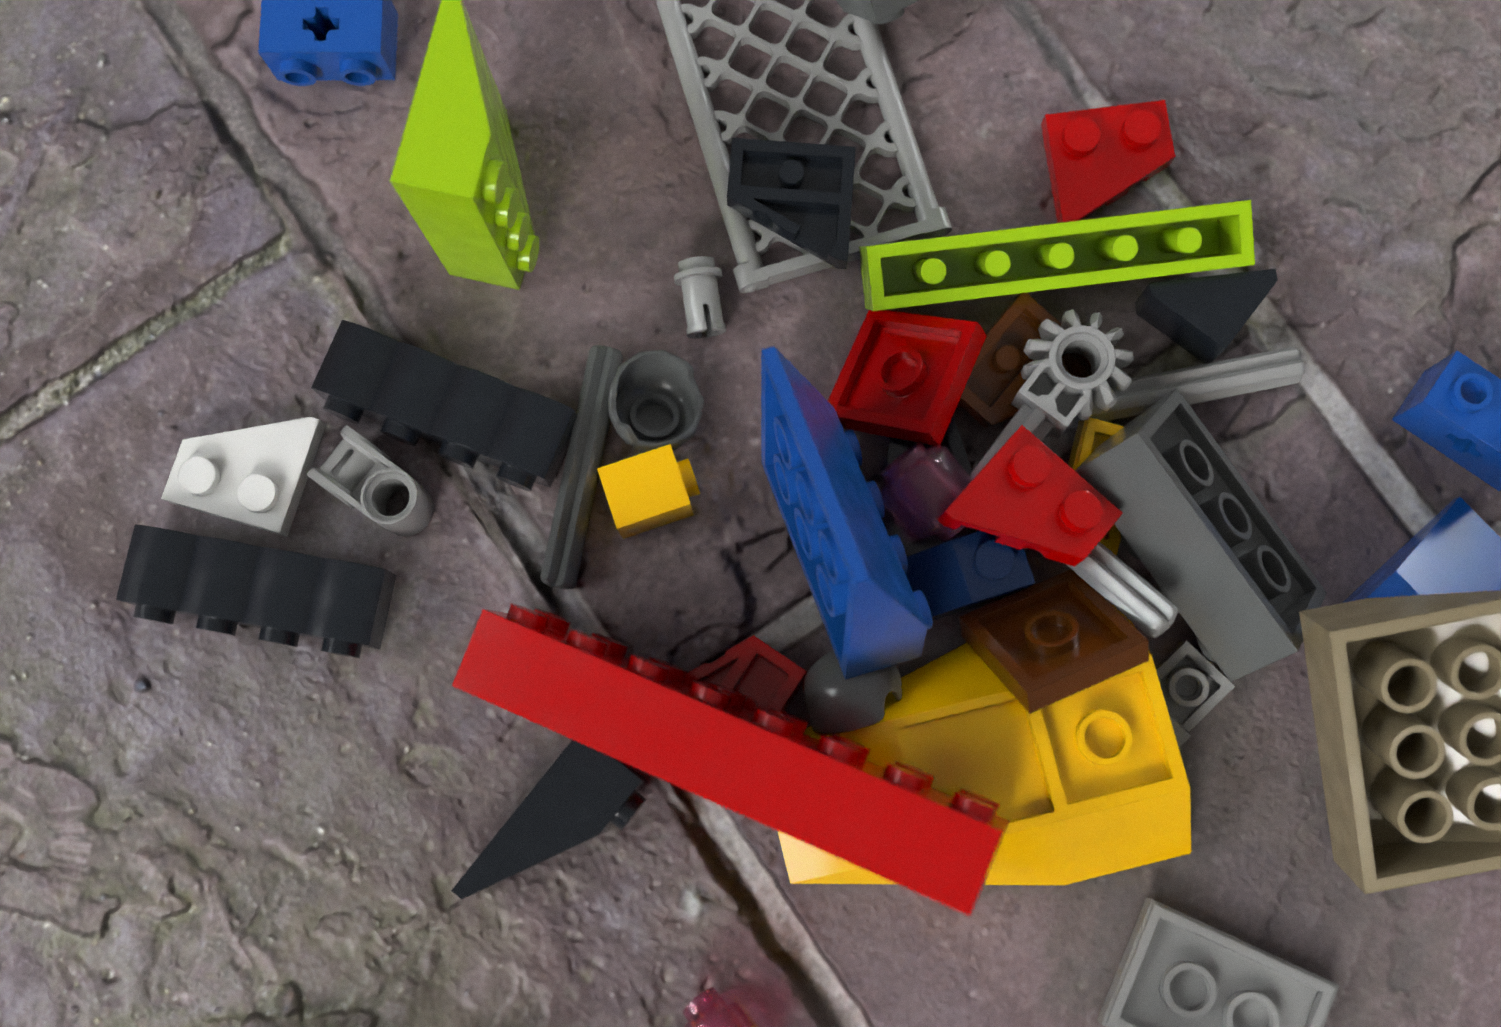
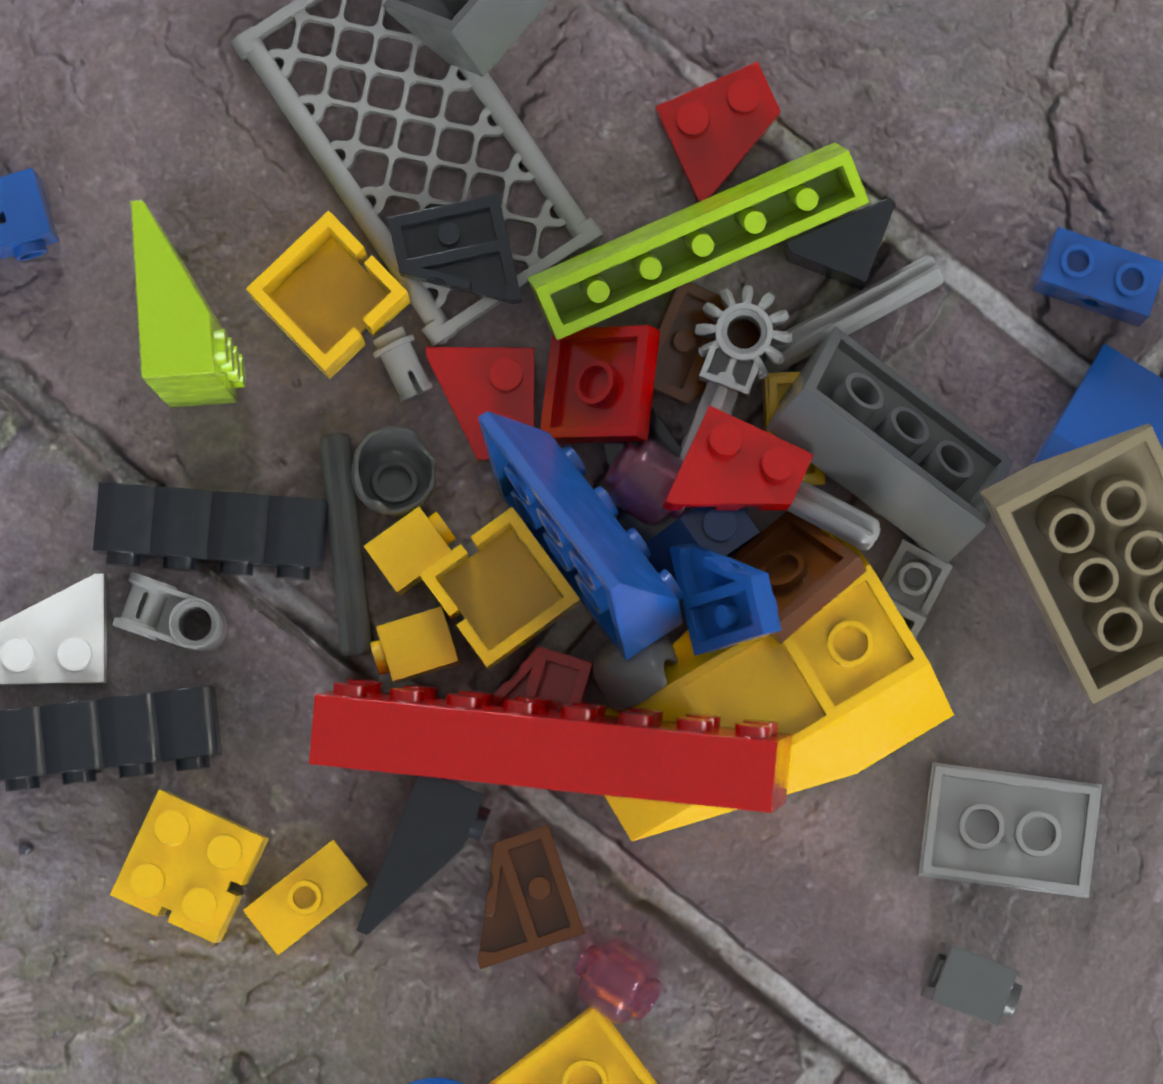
camera: 20 degrees left, 5 degrees up
none -> yellow piece [110,790,269,943]
none -> yellow plate [243,840,369,956]
none -> yellow piece [246,210,411,380]
none -> yellow brick [370,606,461,684]
none -> yellow piece [419,507,580,670]
none -> red wing [426,347,535,462]
none -> reddish brown wing [478,825,585,969]
none -> blue wing [669,543,782,656]

